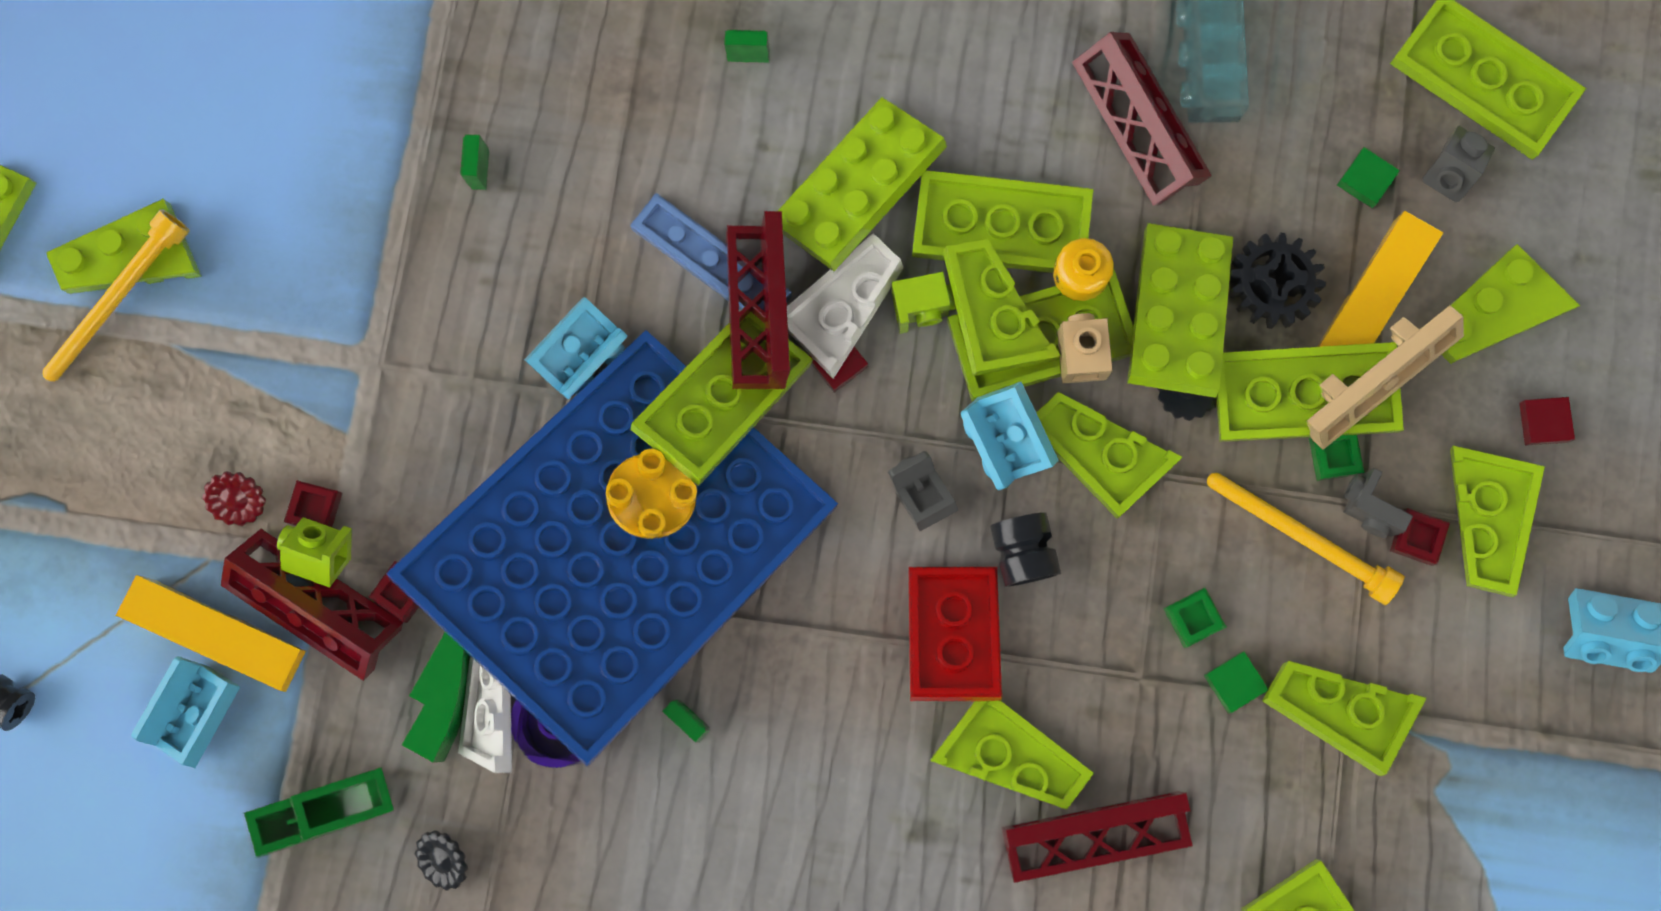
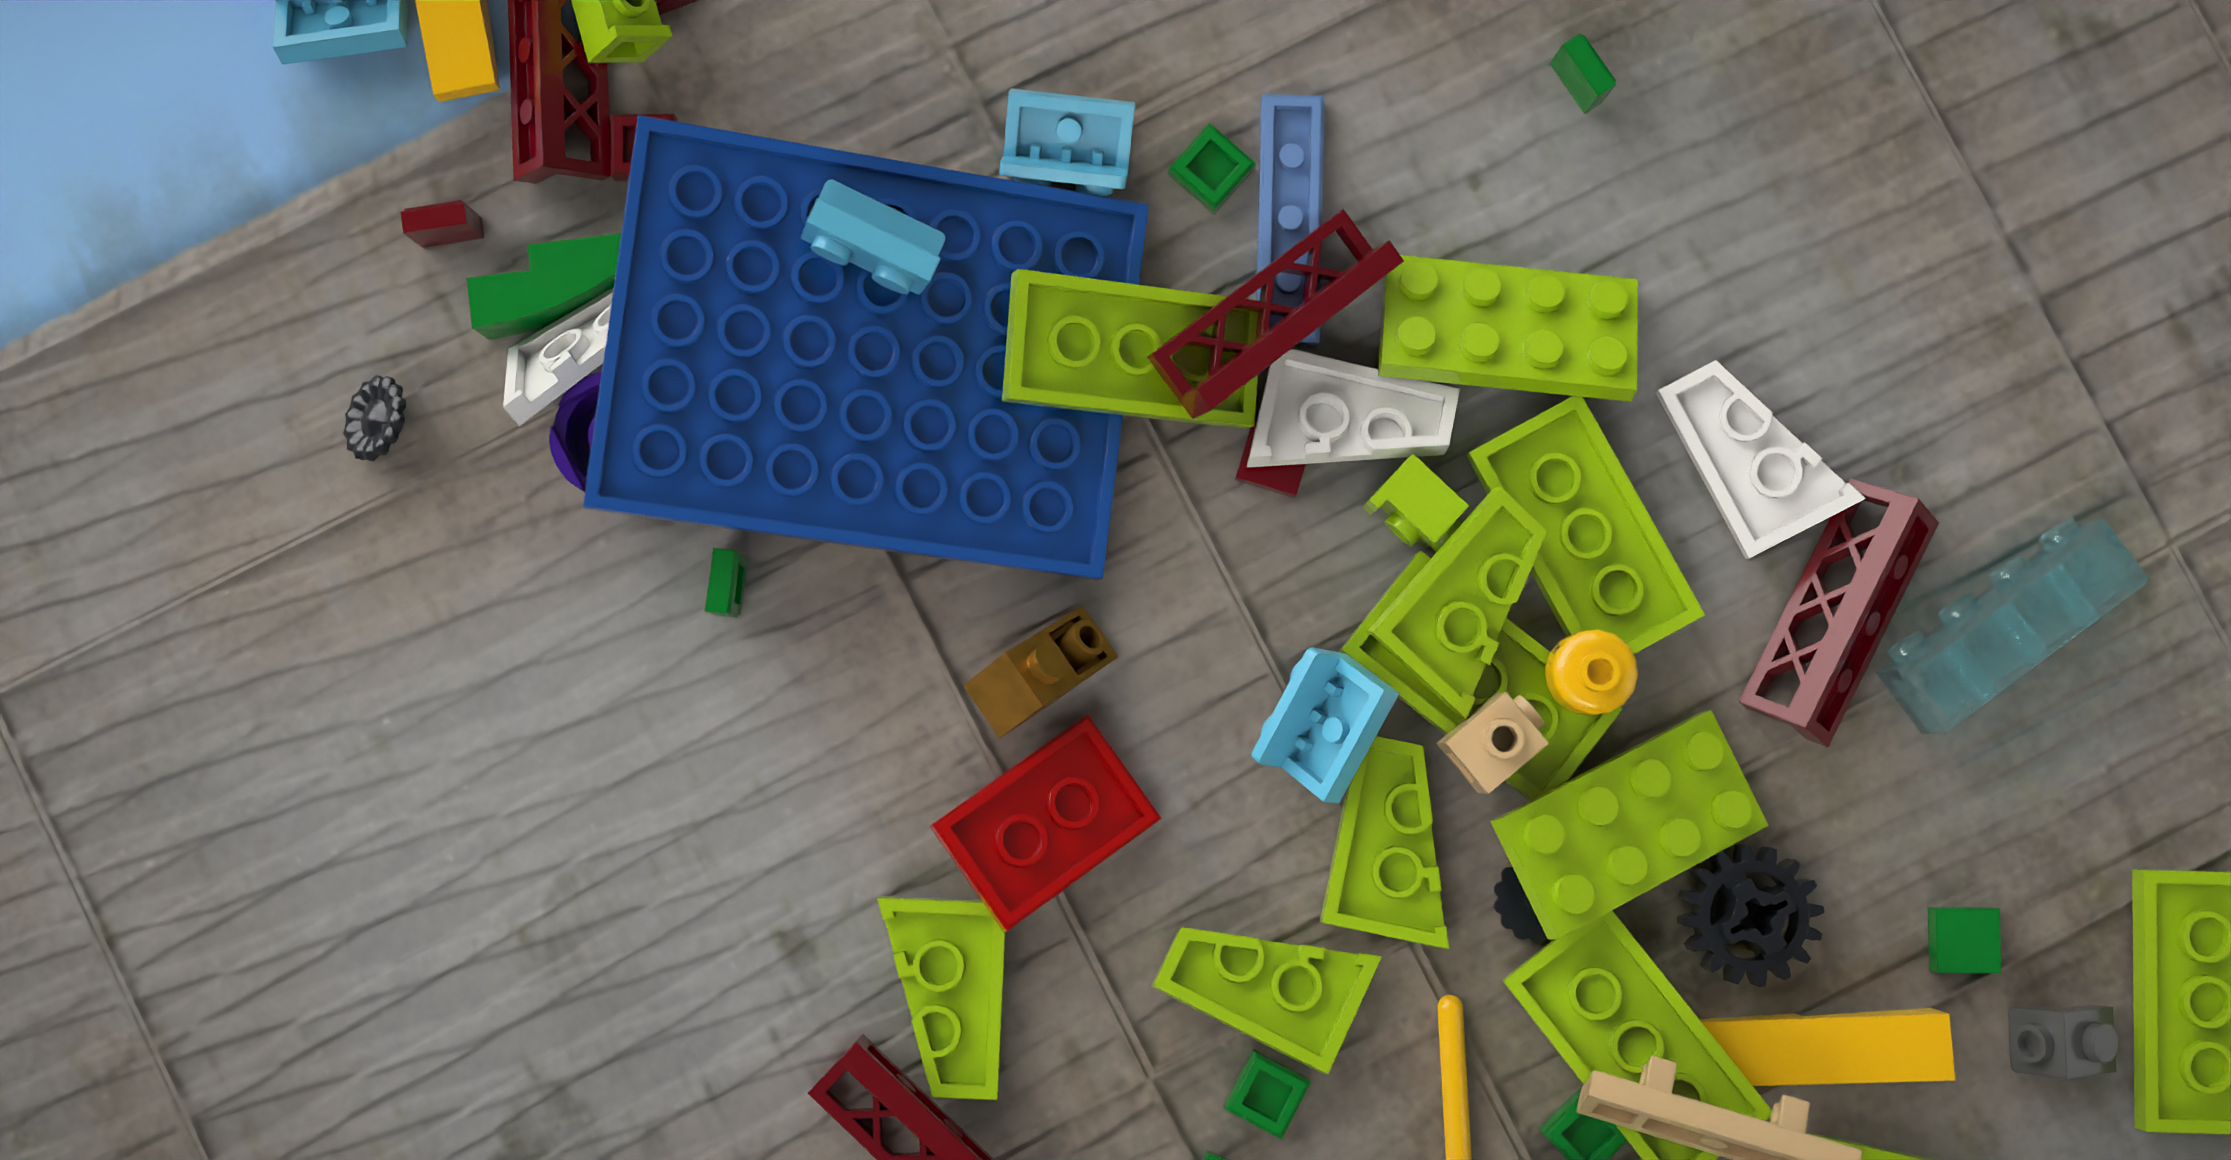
camera: 45 degrees right, 5 degrees up
green slope [244,767,394,858] -> none
yellow dish [606,449,697,539] -> none
dark grey bracket [888,451,958,531] -> none
black wheel [990,512,1061,587] -> none
none -> dark red tile [400,200,484,248]
none -> medium azure bracket [800,180,945,295]
none -> pearl gold slope [963,605,1119,738]
none -> lime wing [1151,927,1382,1075]
none -> green tile [1168,123,1256,214]
none -> white wing [1655,360,1866,559]

